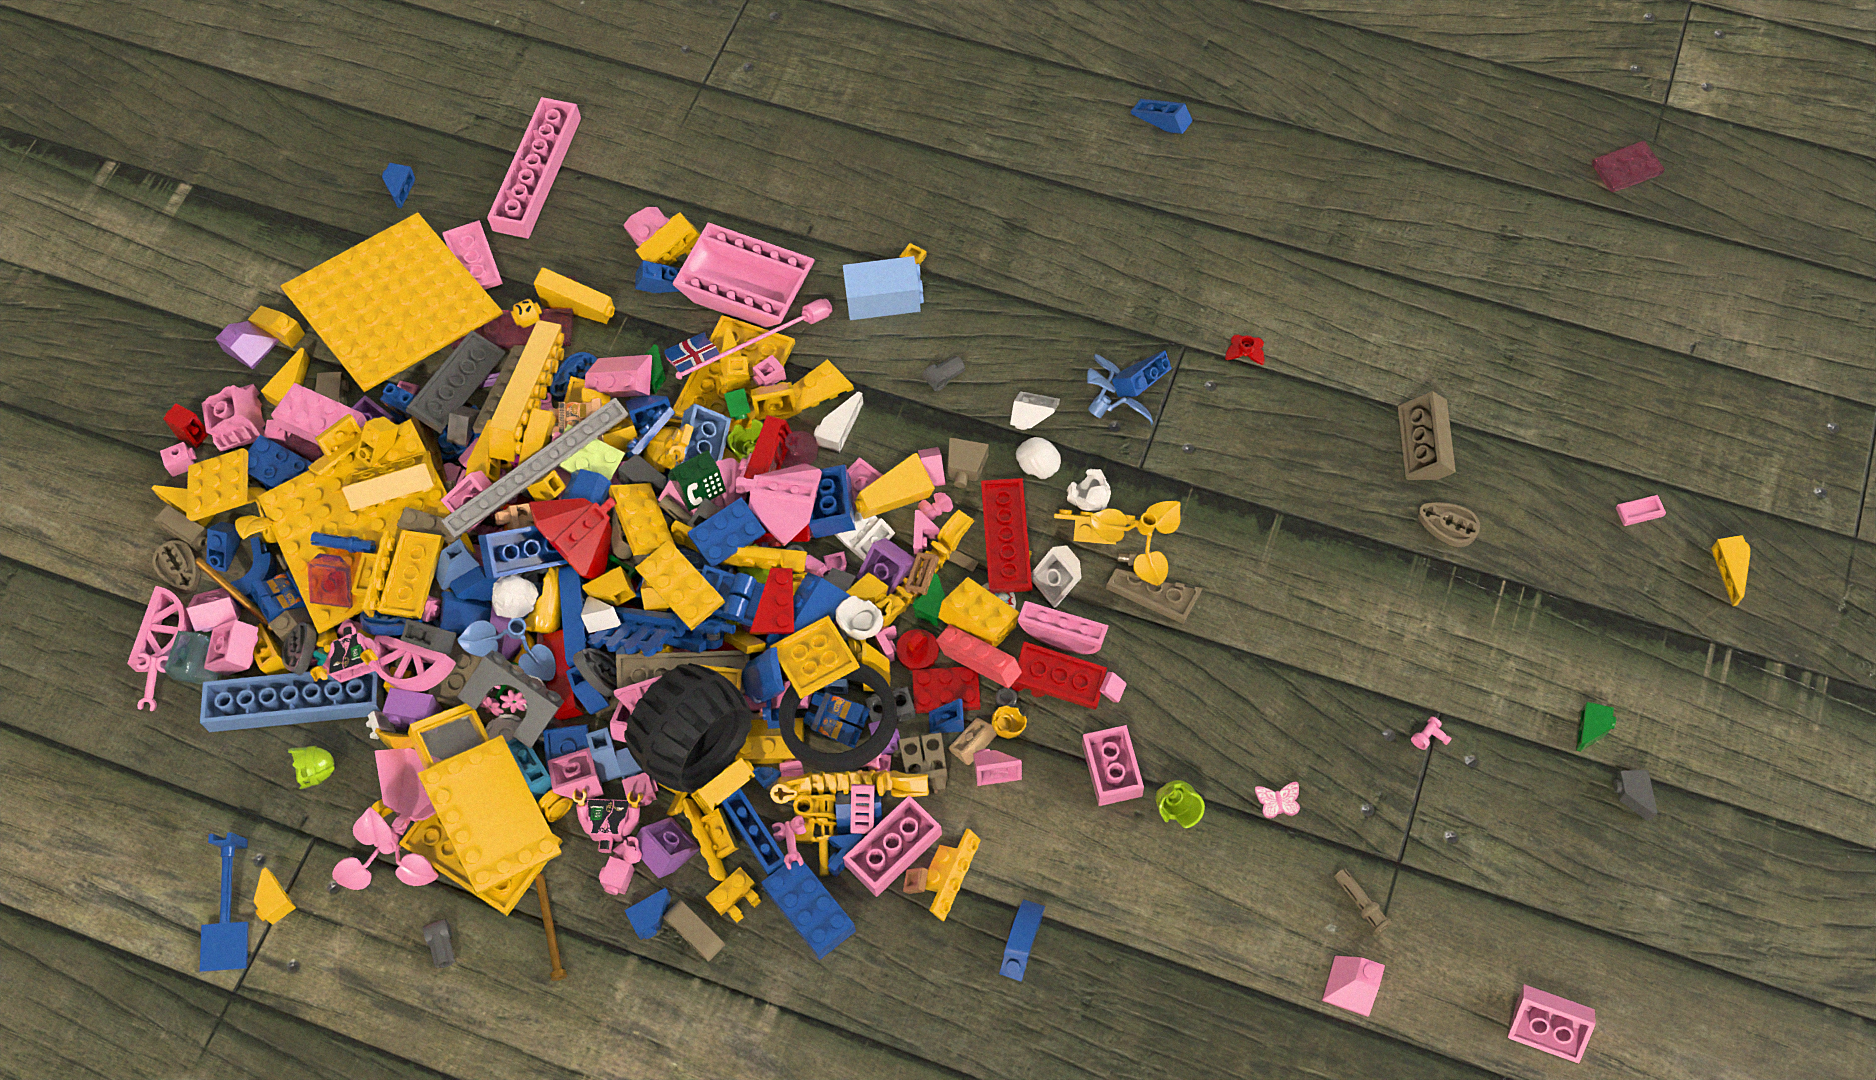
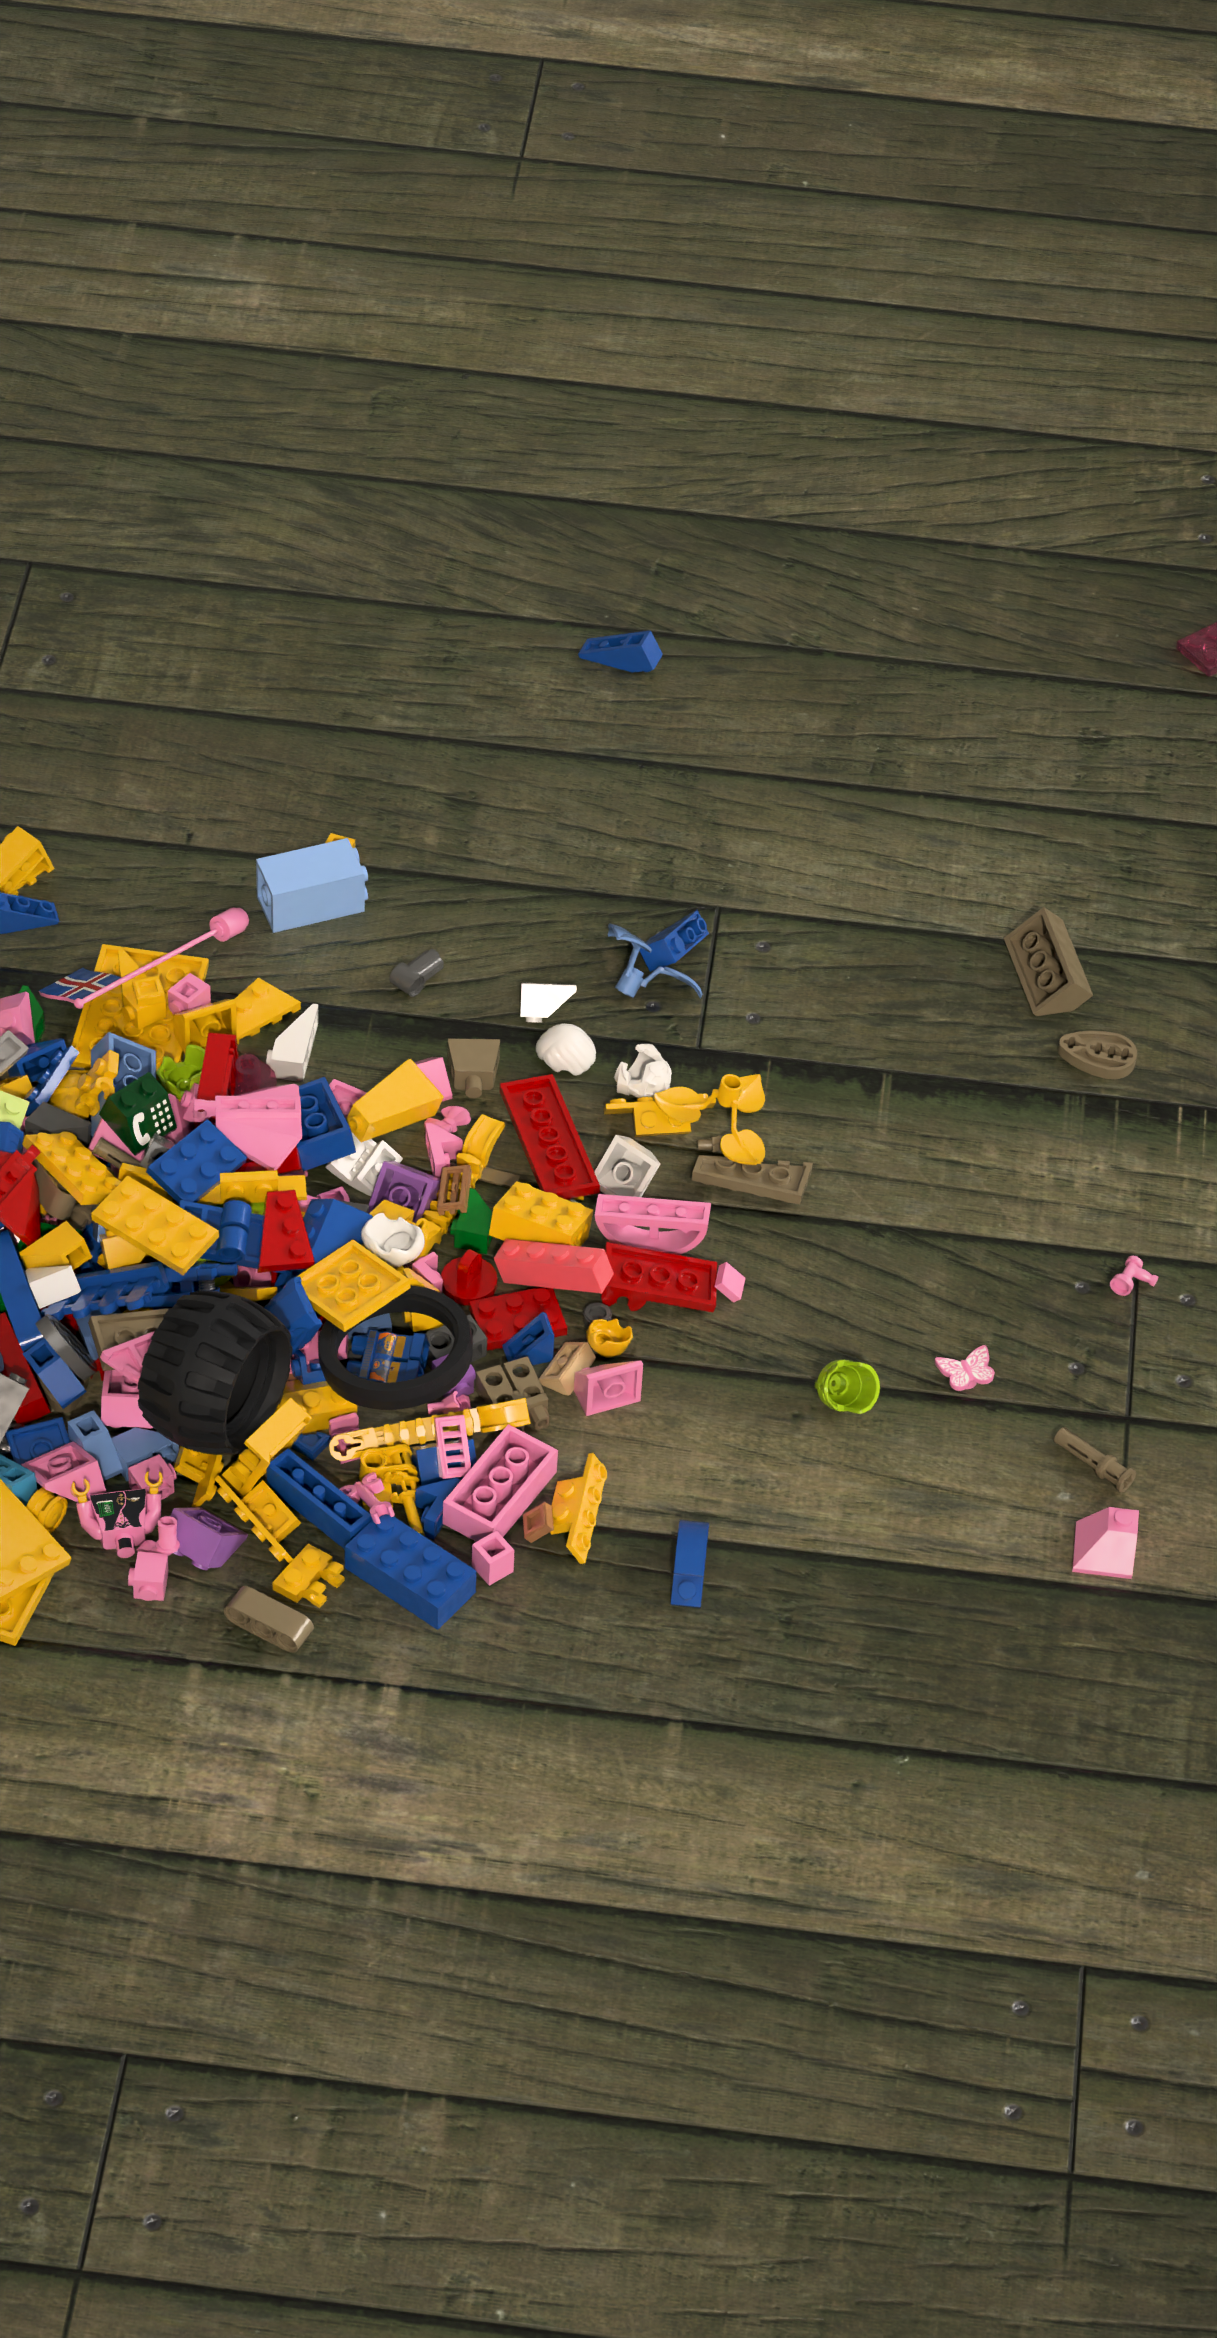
camera: 20 degrees left, 15 degrees down
pearl gold bar [535,874,567,981] -> none
blue slope [624,888,671,940] -> none
bright pink slope [673,223,815,328] -> none
green slope [723,388,751,420] -> none
bright pink brick [1082,725,1144,806] -> none
red animal [1225,335,1265,365] -> none
none -> bright pink brick [472,1531,514,1586]

